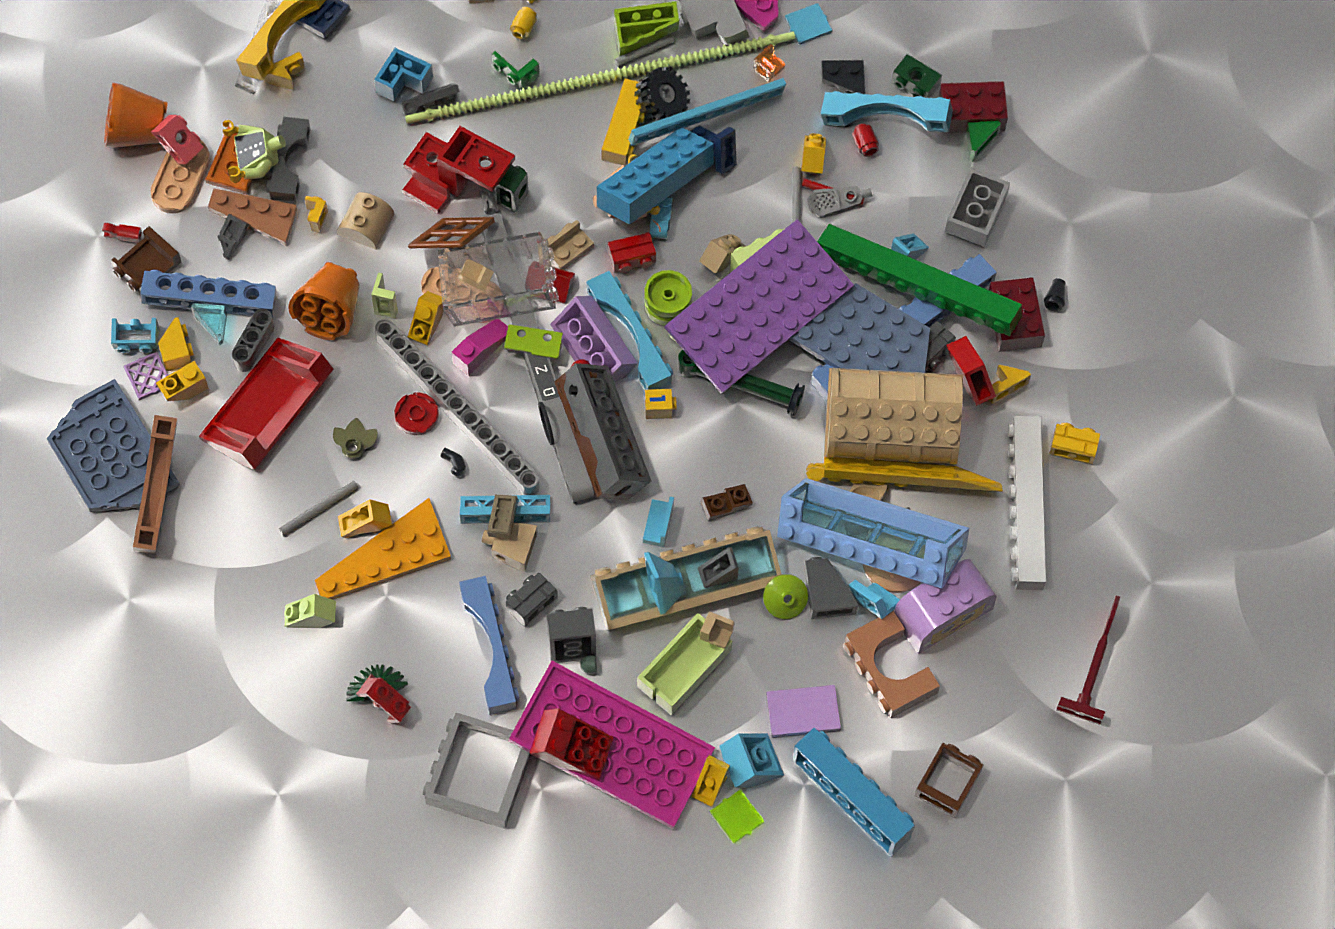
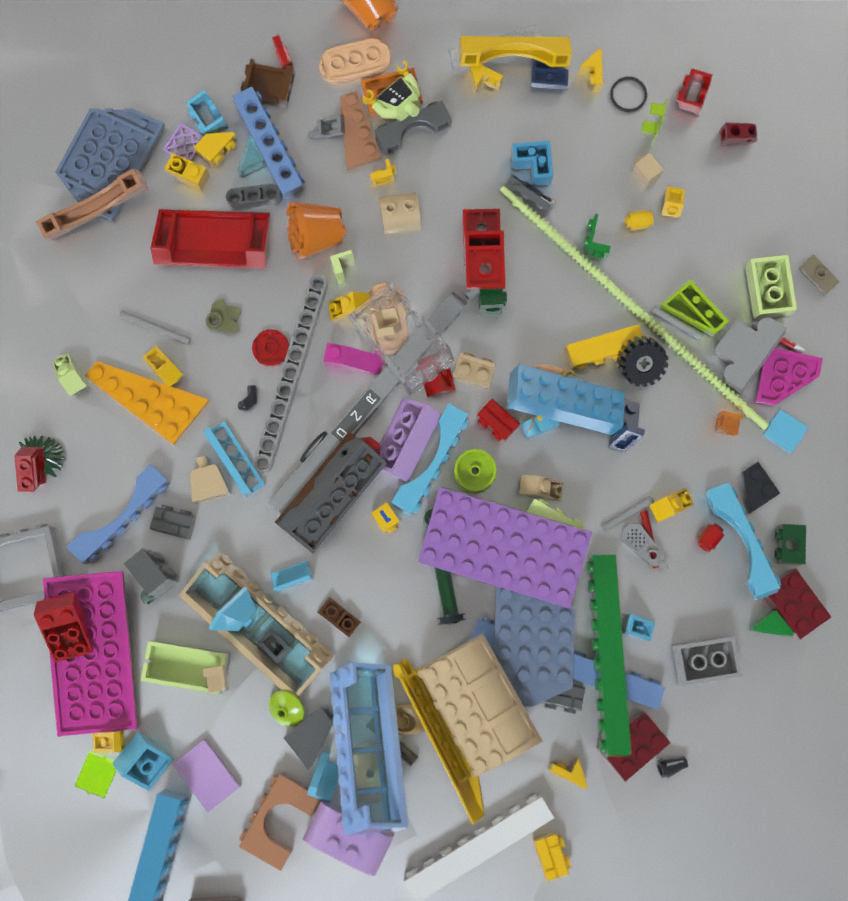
camera: 60 degrees right, 15 degrees up
coral brick [151,115,204,164] -> none
red panel [402,166,450,214] -> none
dark orange window [408,217,495,249] -> none
dark tan plate [487,494,518,538] -> none
lime piece [504,324,563,359] -> none
medium azure tile [628,78,786,146] -> none
red brick [946,336,996,406] -> none

